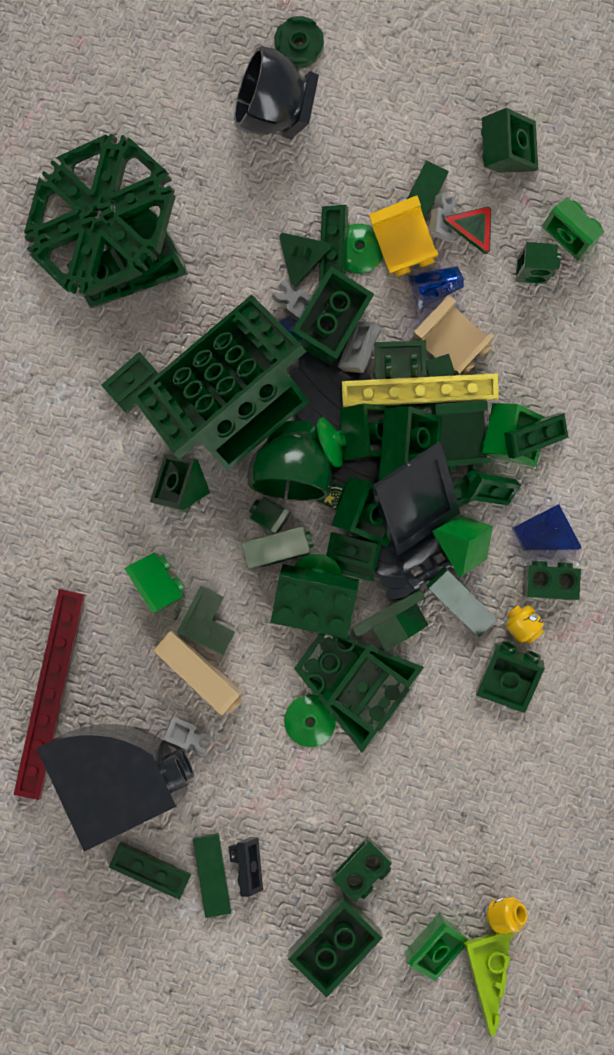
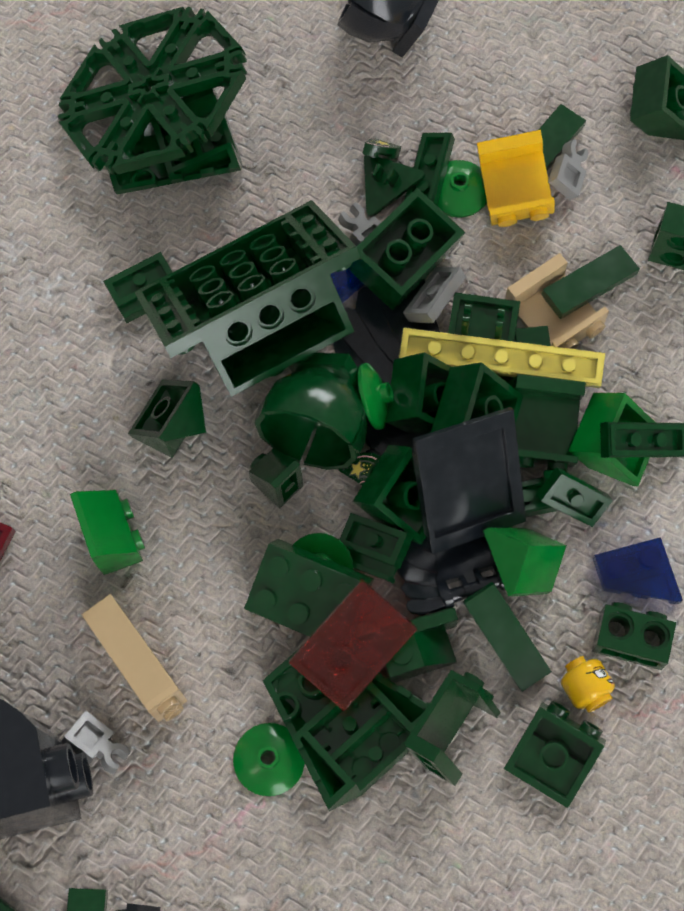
camera: 15 degrees right, 15 degrees down
dark green plate [177,586,235,655] -> none
window [241,526,314,570] -> none
clear blue wing [408,266,464,308] -> none
piece [443,207,491,254] -> none
none -> clear red plate [289,579,417,711]
none -> dark green tile [362,138,402,159]
none -> dark green panel [403,670,501,786]
none -> dark green tile [541,245,640,319]

